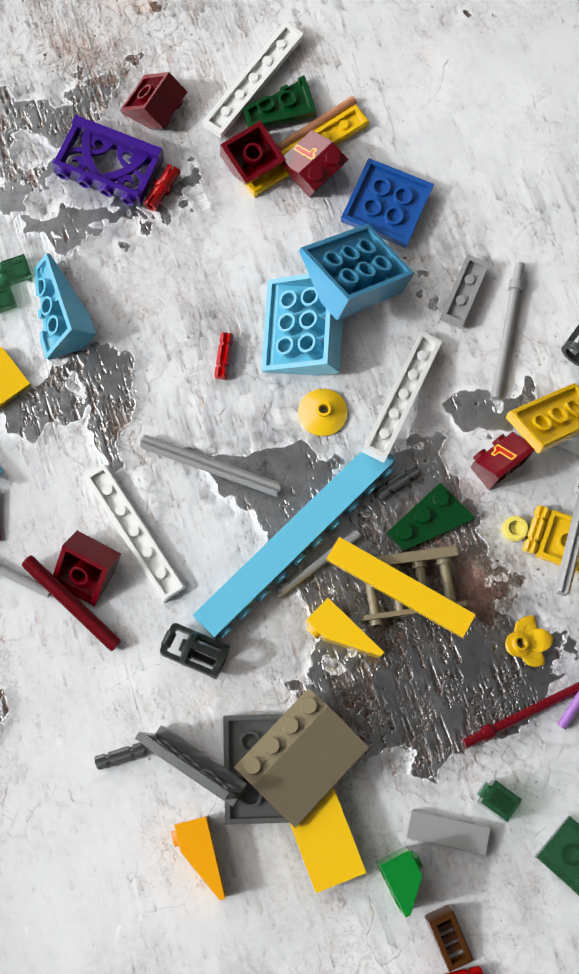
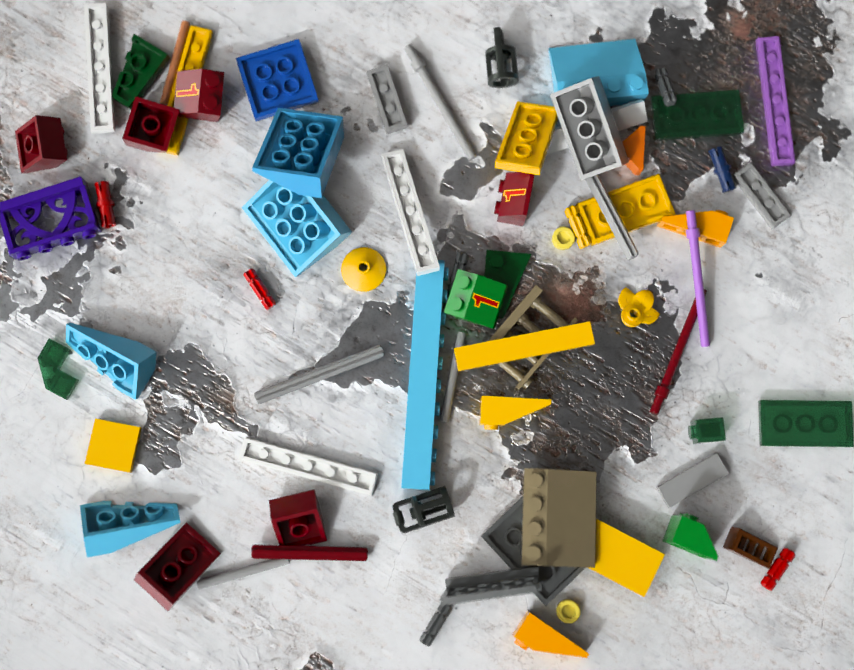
camera: 40 degrees left, 5 degrees up
none -> green slope [444,269,508,329]
none -> light yellow tile [556,599,580,624]

